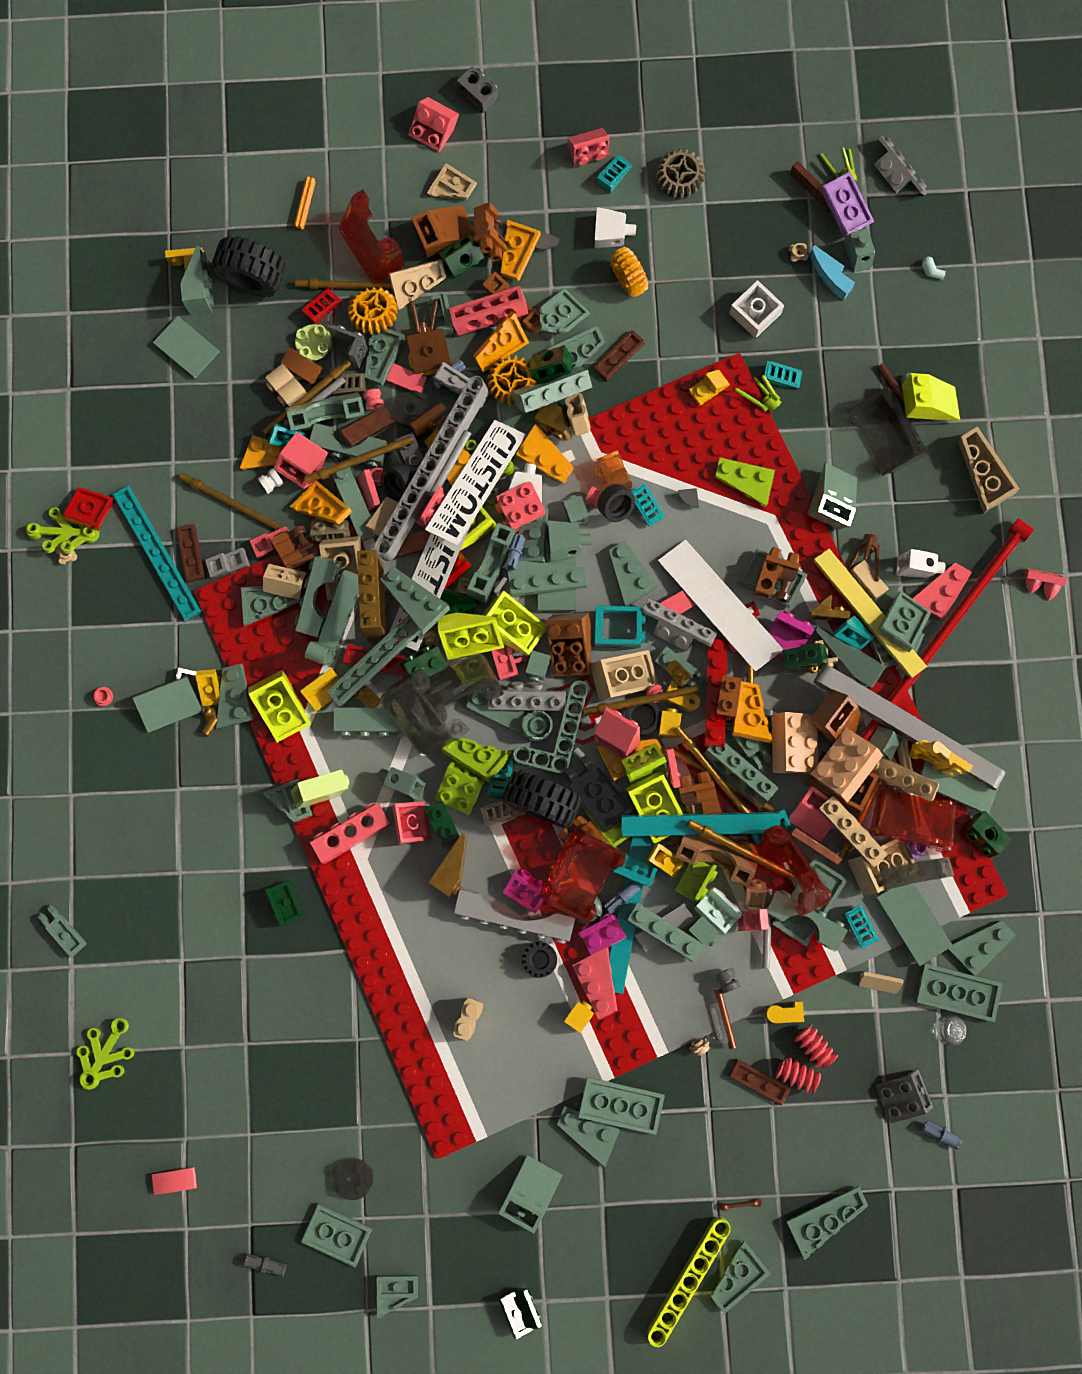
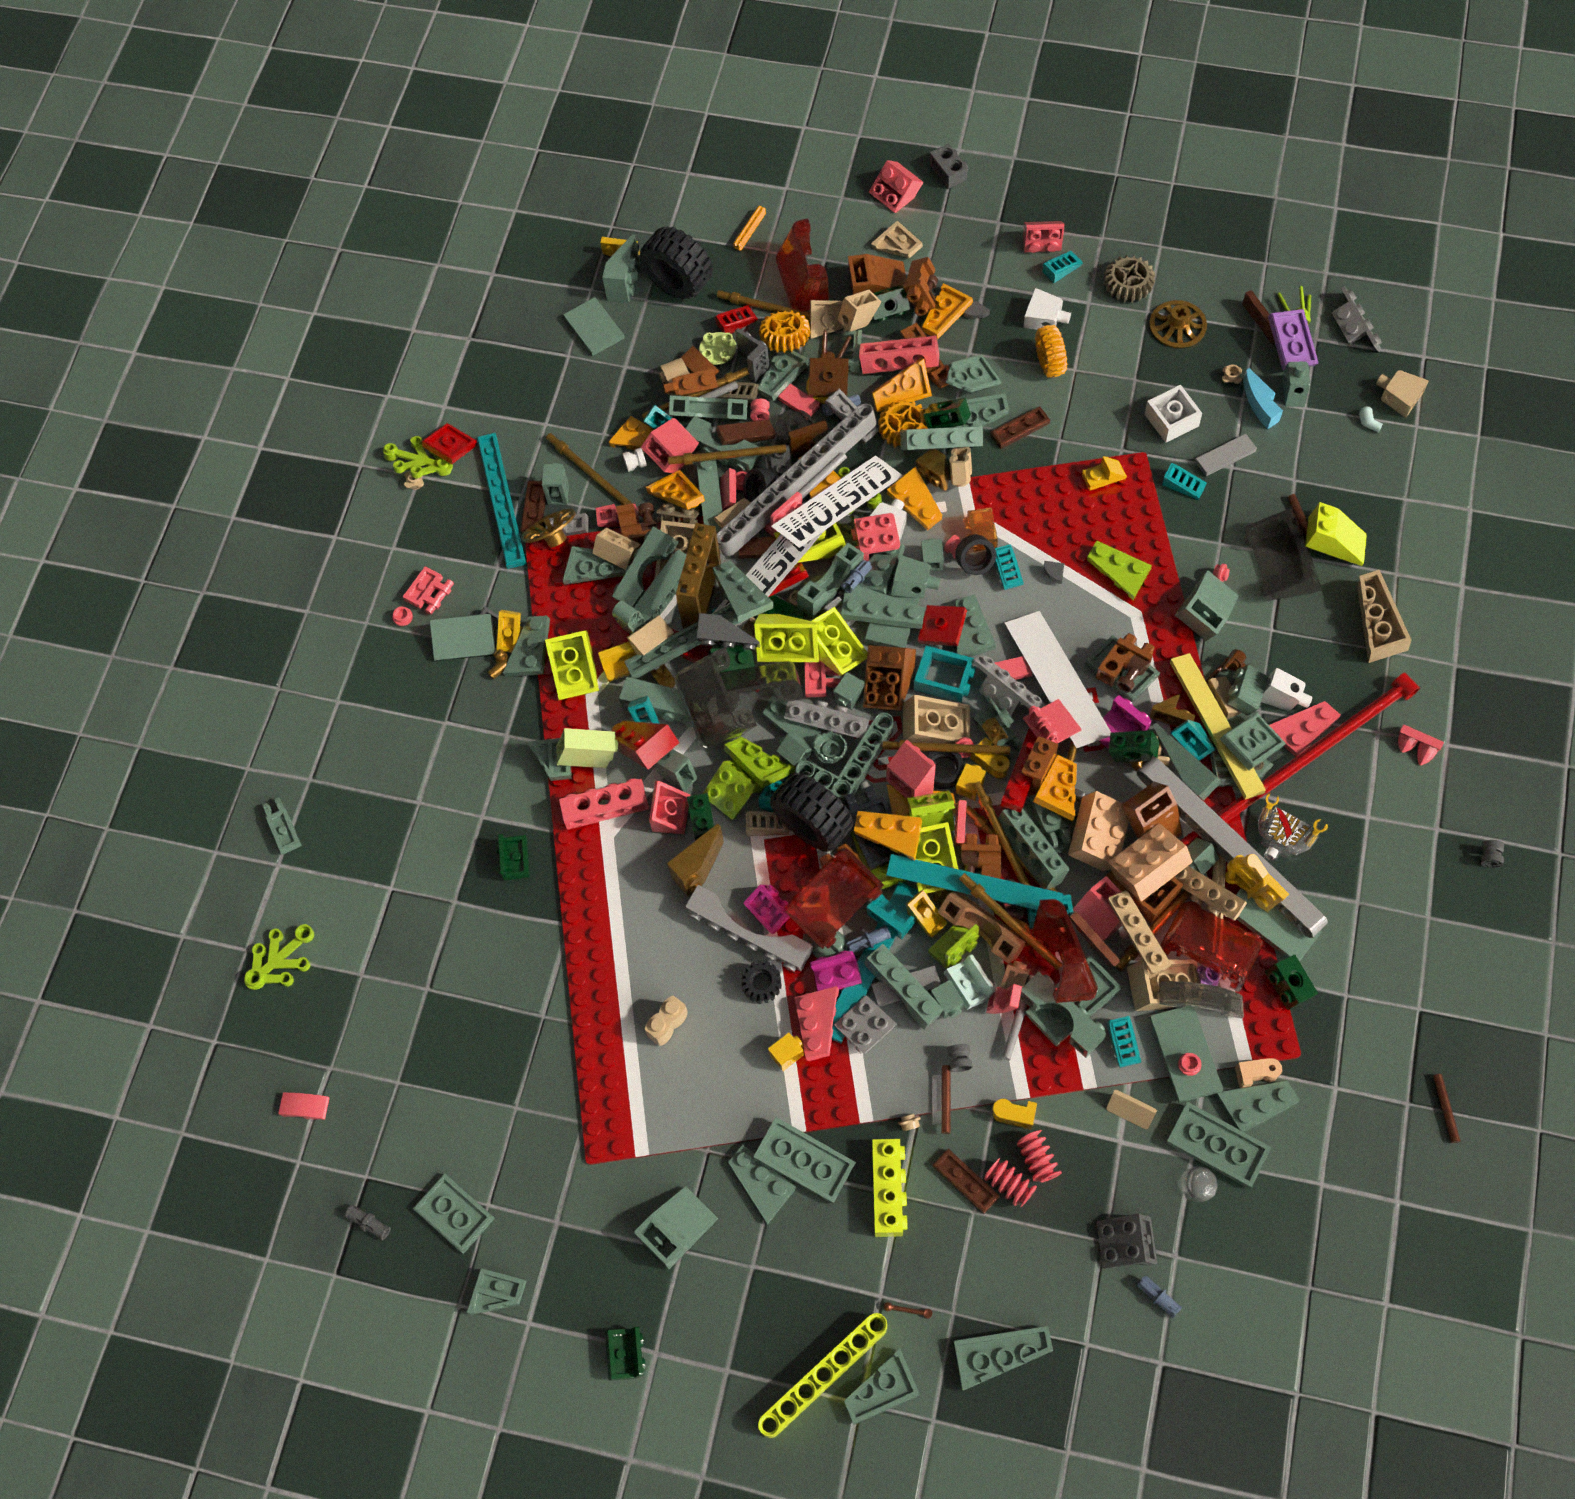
camera: 20 degrees right, 15 degrees down
clear smoke plate [333,1158,374,1200] -> none
lime plant [735,375,782,412] -> none
none -> coral plate [403,566,454,615]
none -> pearl gold wheel [521,509,575,548]
none -> sand green brick [542,463,569,505]
none -> red wedge [611,721,680,770]
none -> tan slope [627,615,674,655]
none -> teal slope [627,696,659,724]
none -> dark orange hinge [663,369,718,396]
none -> dark grey slope [697,613,760,650]
none -> sand green brick [776,733,813,766]
none -> light grey hinge [834,995,897,1055]
none -> tan torso [838,290,881,332]
none -> light orange wing [854,811,922,861]
none -> neon yellow brick [872,1139,908,1237]
none -> red plate [918,605,967,646]
none -> sand green plate [987,696,1014,728]
none -> coral hinge [1023,699,1082,743]
none -> pearl gold wheel [1150,300,1207,348]
none -> coral plate [1178,1053,1201,1076]
none -> light grey tile [1195,434,1257,476]
none -> coral plate [1213,563,1229,582]
none -> sand green brick [1228,664,1269,715]
none -> light nougat leg [1235,1058,1282,1089]
none -> torso [1258,793,1328,861]
none -> tan torso [1376,370,1429,418]

